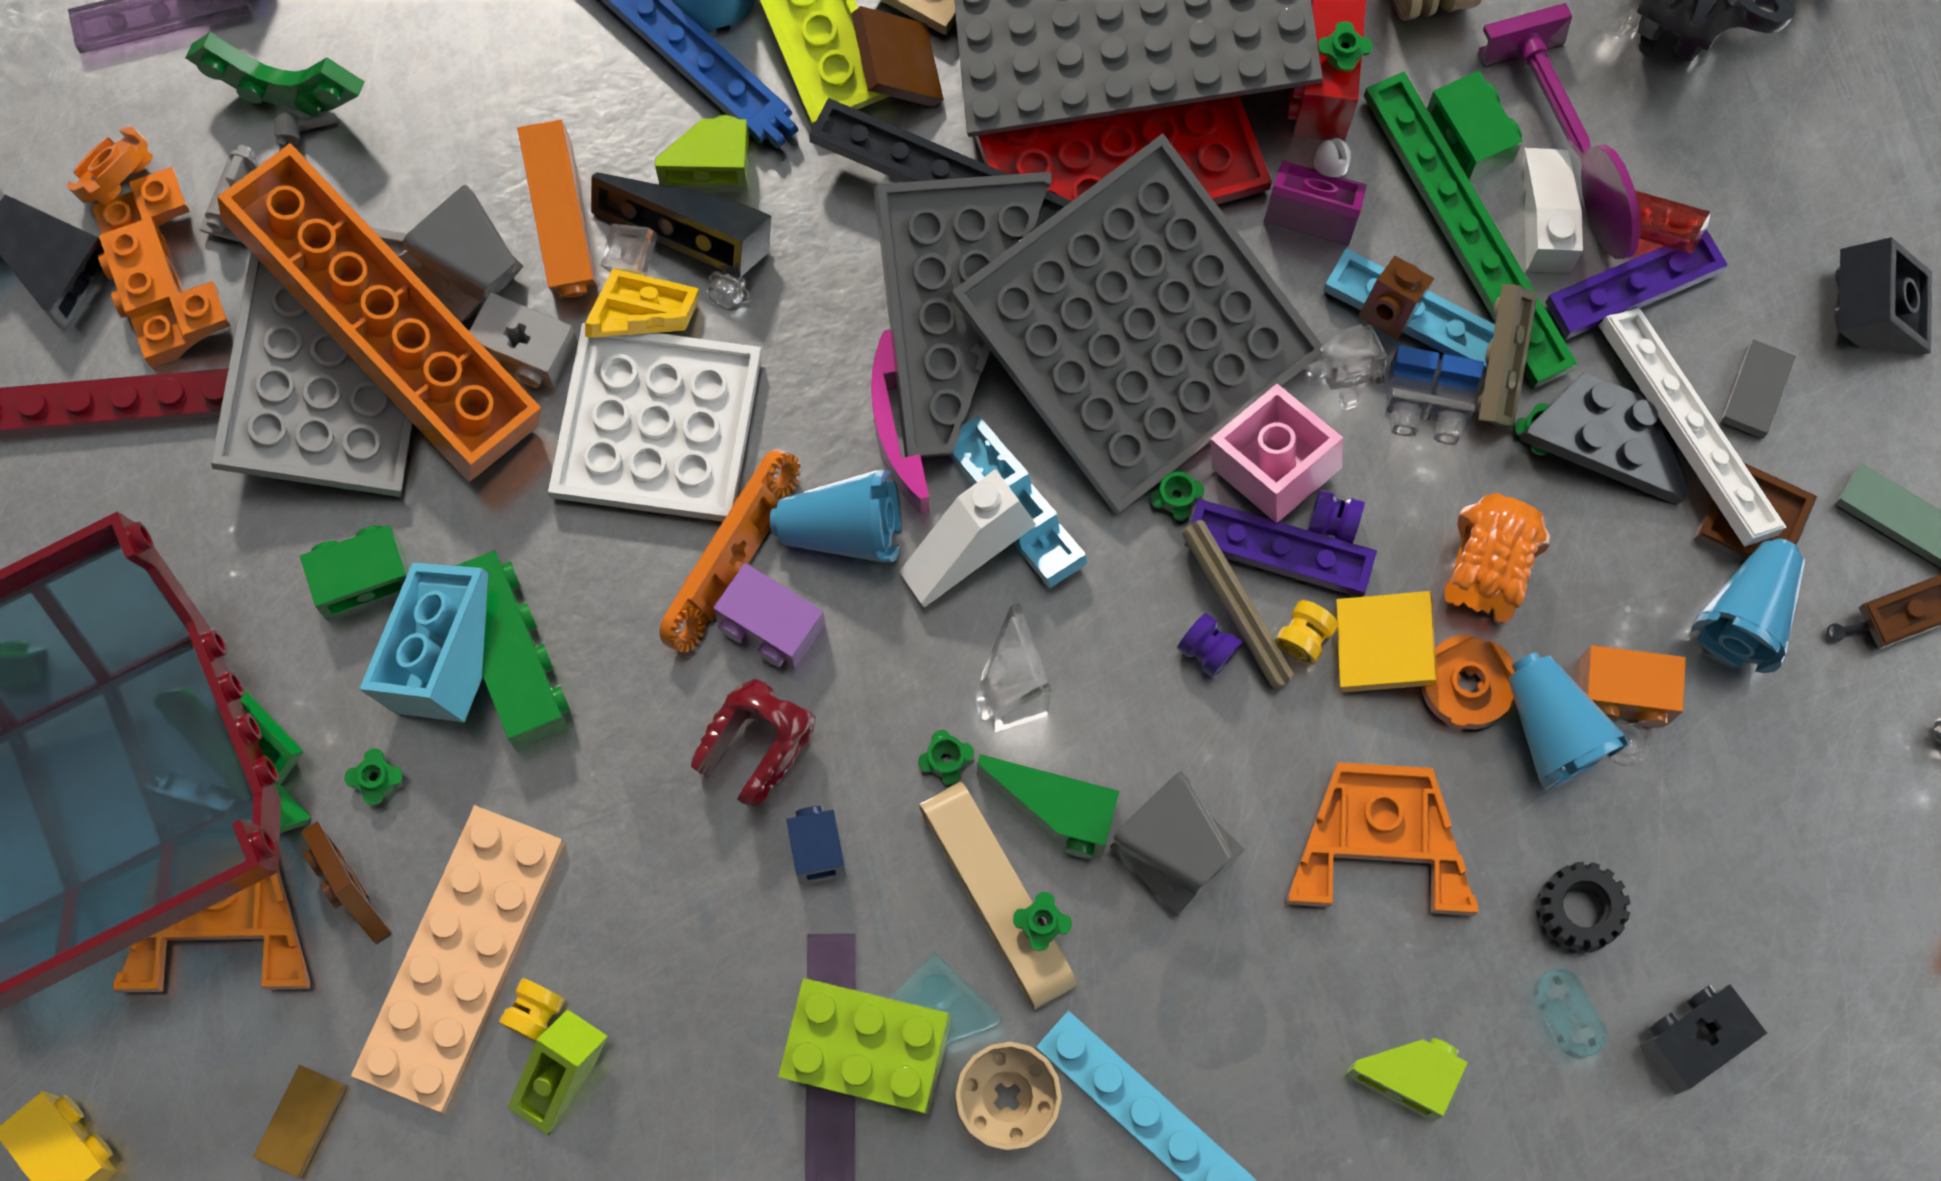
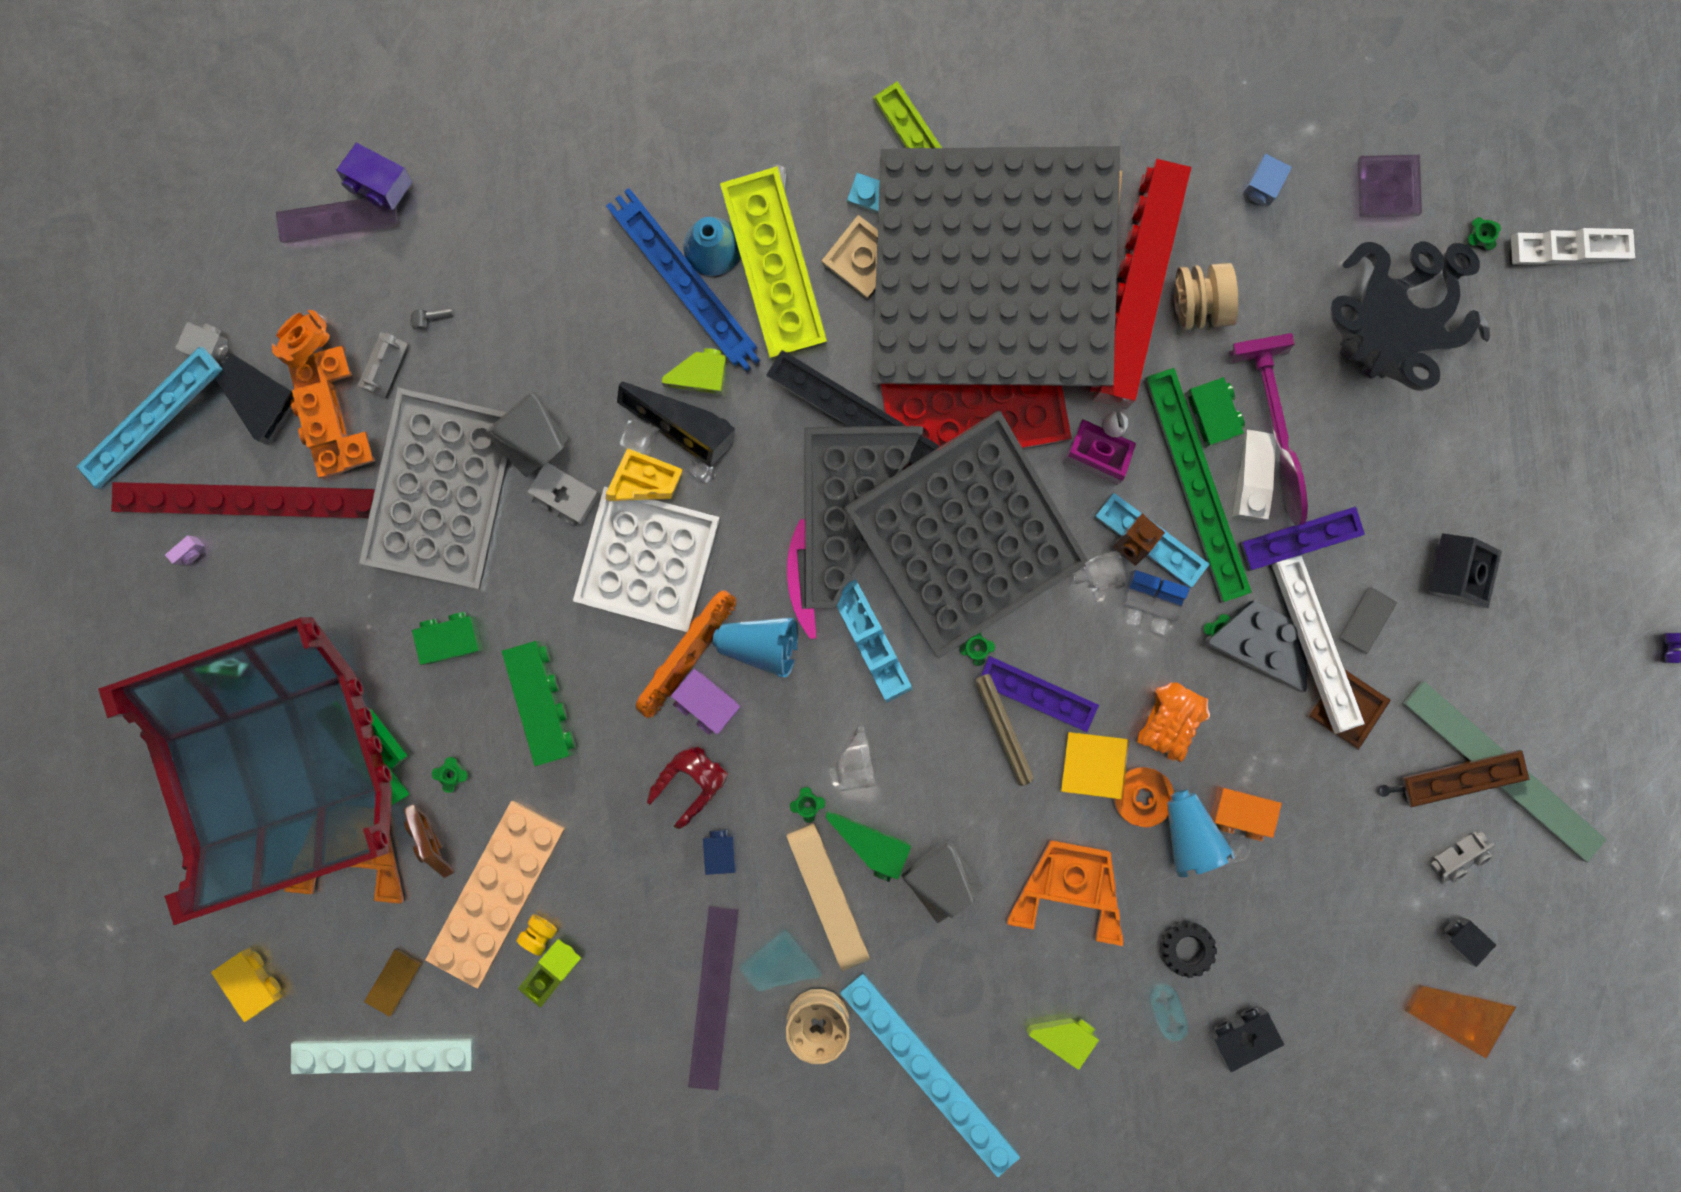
camera: 10 degrees right, 15 degrees up
green plate [185,32,365,116] -> none
orange brick [217,143,541,482] -> none
medium azure slope [359,562,488,722] -> none
orange slope [517,119,597,298] -> none
lime brick [778,978,953,1114] -> none
reddish brown tile [851,6,944,107] -> none
white slope [899,469,1037,608] -> none
green plate [1013,892,1072,951] -> none
dark purple wheel [1177,613,1243,678] -> none
bright pink brick [1211,384,1343,523] -> none
yellow wheel [1275,600,1339,665] -> none
dark purple wheel [1307,489,1365,543] -> none
green plate [1318,21,1373,72] -> none
dark tan plate [1477,284,1538,428] -> none
clear red plate [1635,190,1710,254] -> none
dark azure cone [1692,539,1805,673] -> none

